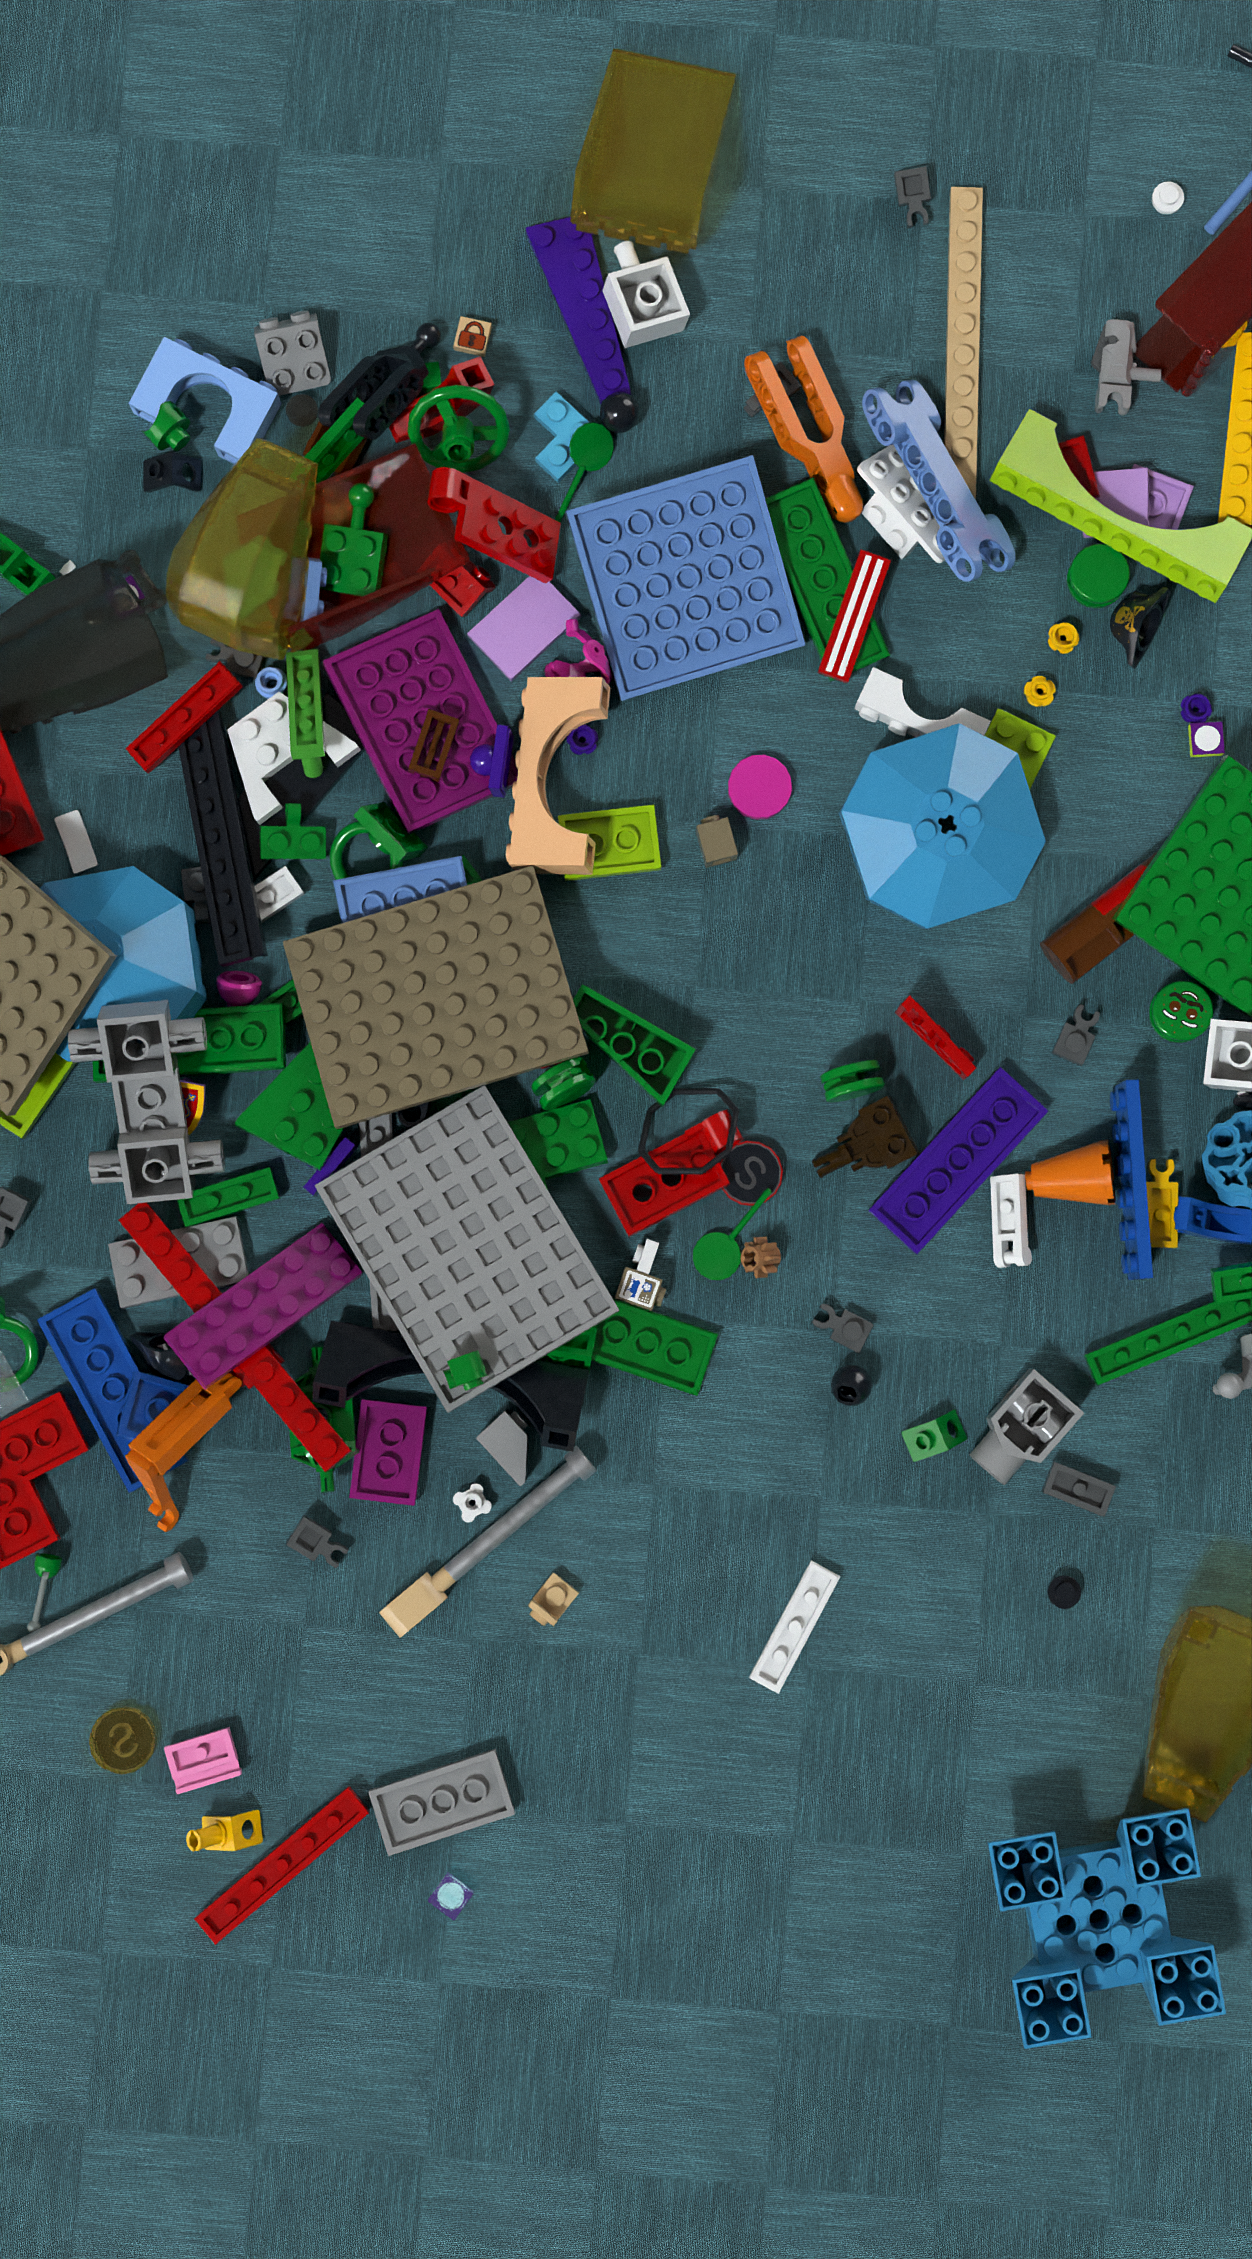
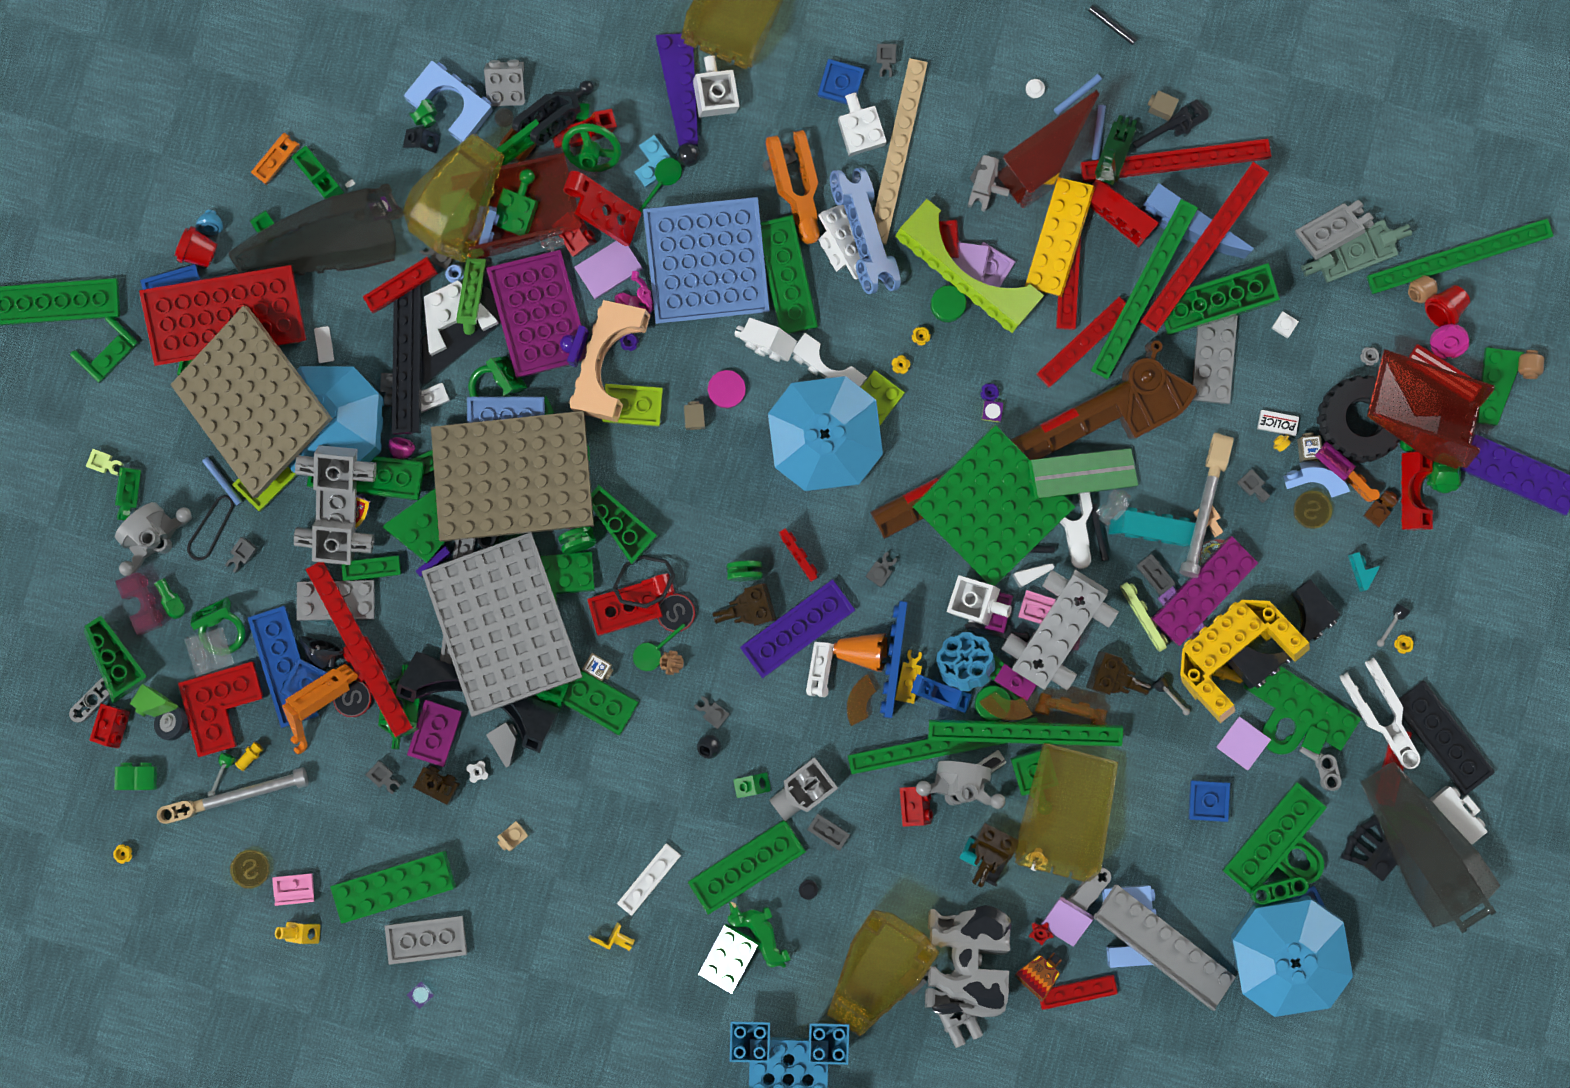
camera: 10 degrees right, 0 degrees up
magenta plate [164,1223,363,1390] -> none
red plate [194,1786,370,1945] -> none
green plate [260,803,326,859] -> none
flat silver piece [379,1446,597,1638] -> none
reddish brown tile [408,709,459,782] -> none
green plate [443,1350,488,1391] -> none
tile [453,316,492,357] -> none
white plate [632,1239,659,1275] -> none
red tile [817,549,891,683] -> none
black hat [1110,588,1171,669] -> none
green head [1149,981,1213,1043] -> none
none -> yellow pin [235,741,263,771]
none -> green brick [330,851,456,924]
none -> black tile [333,679,372,717]
none -> dark brown brick [413,765,460,805]
none -> clear piece [540,237,564,252]
none -> yellow bracket [588,922,635,951]
none -> green tile [688,820,806,915]
none -> plate [699,924,759,994]
none -> green animal [727,902,791,968]
none -> white brick [734,318,797,362]
none -> blue plate [818,59,864,105]
none -> white brick [838,93,886,157]
none -> clear orange tile [847,674,876,726]
none -> red bracket [900,787,933,827]

